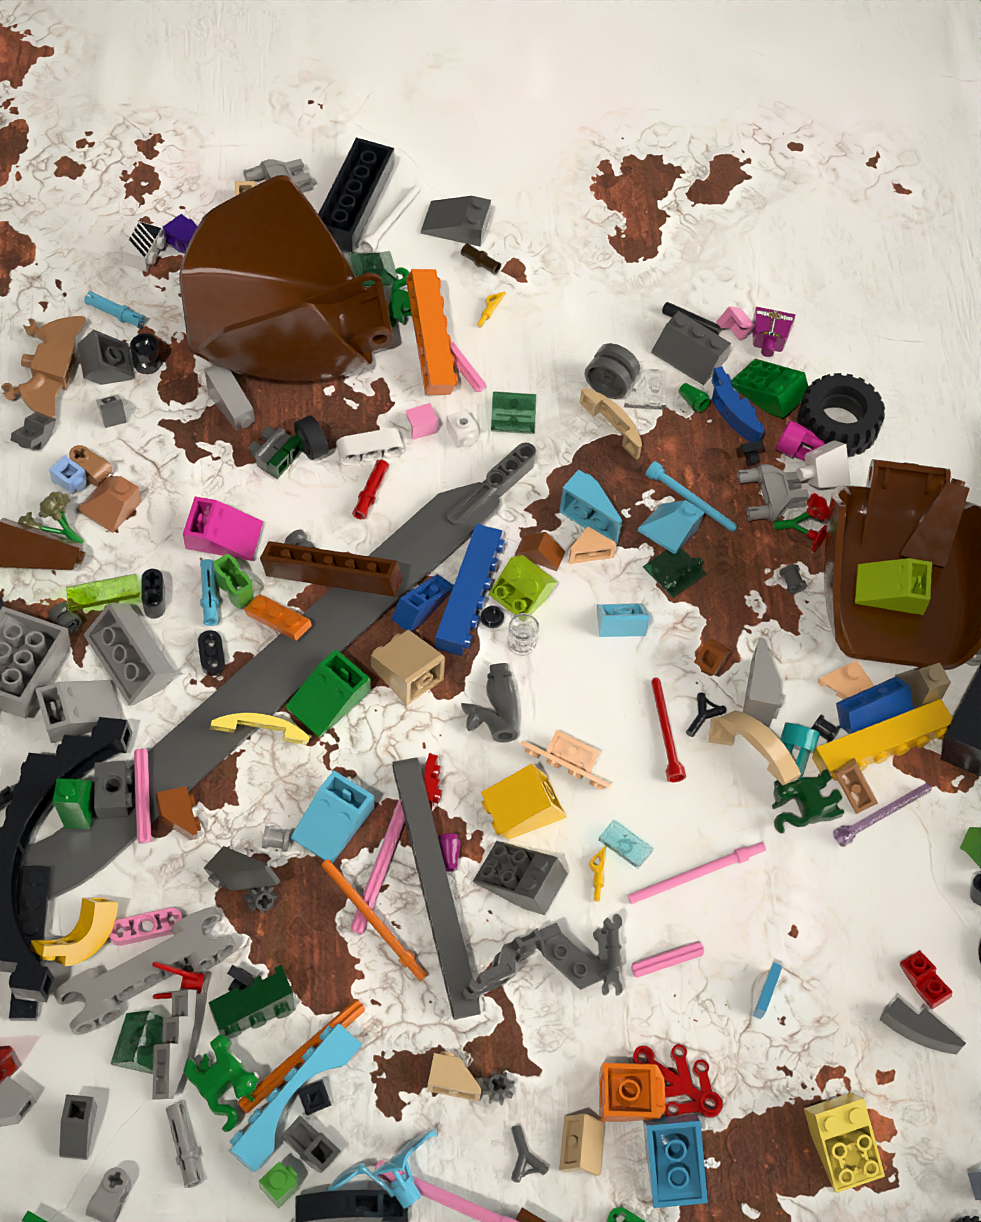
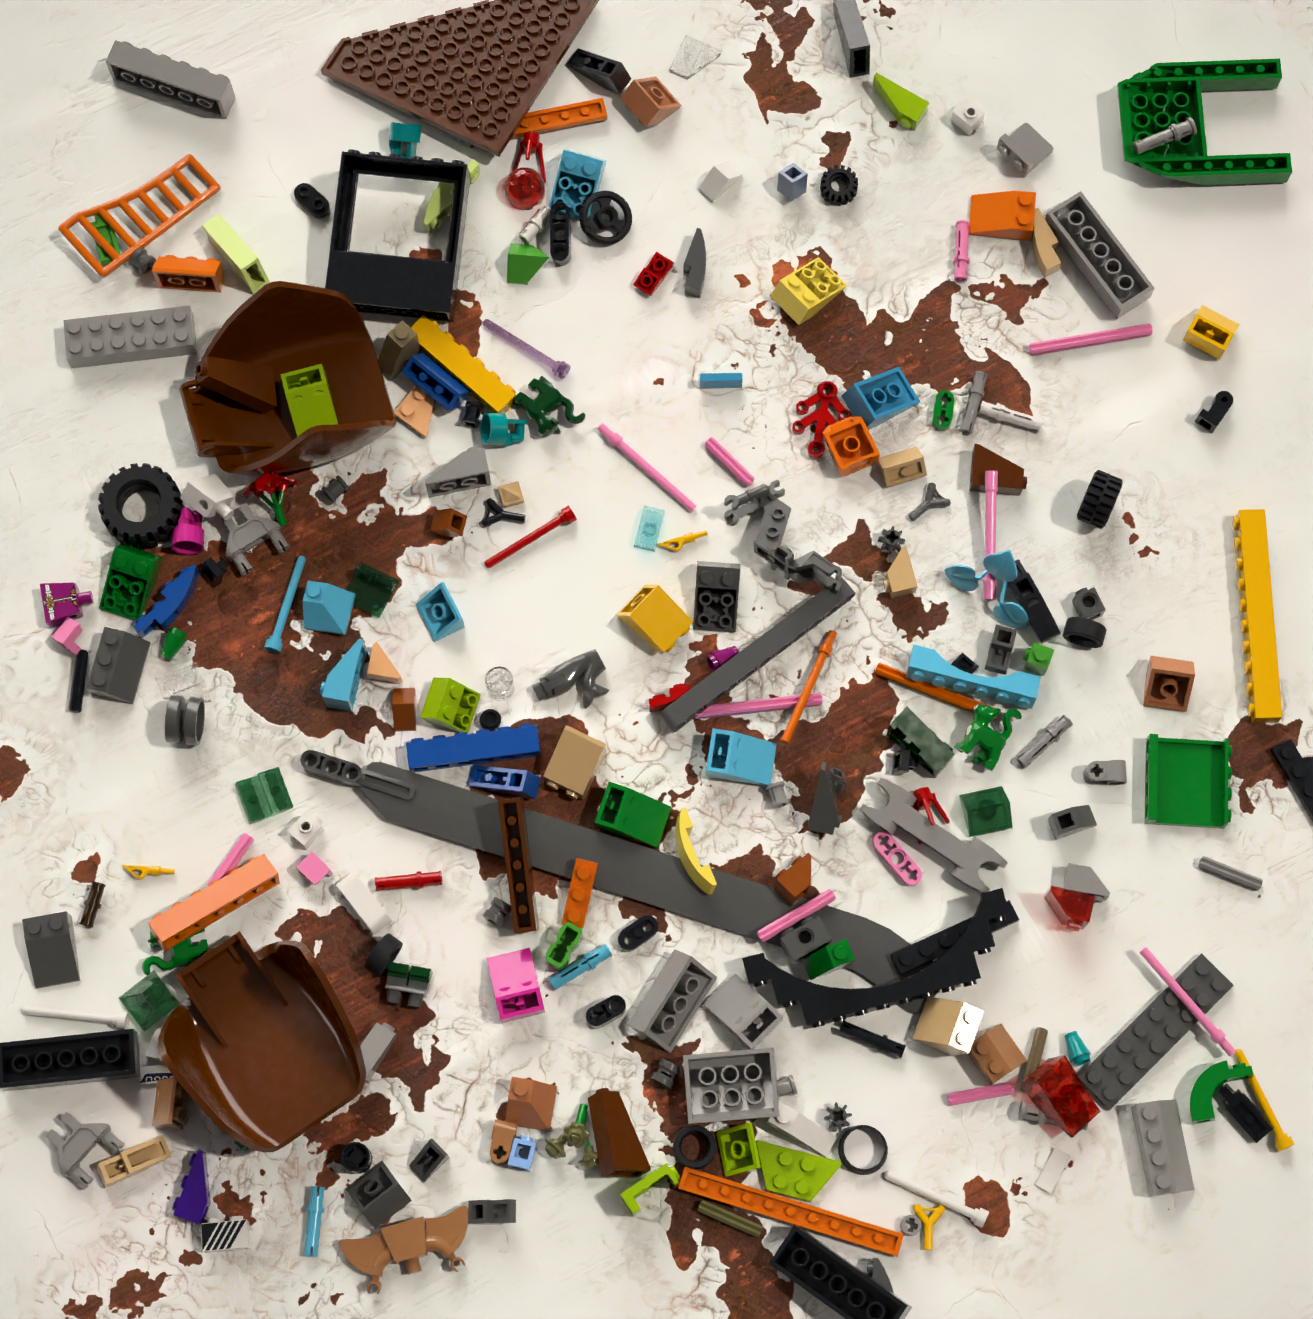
camera: 110 degrees left, 15 degrees up
yellow arch [30,897,118,966] -> none
clear neon green piece [65,574,140,611] -> none
light grey slope [152,990,197,1100] -> none
light nougat bracket [520,730,612,790] -> none
tan slope [579,388,642,460] -> none
tan slope [718,710,801,785] -> none
medium nougat slope [834,758,878,814] -> none

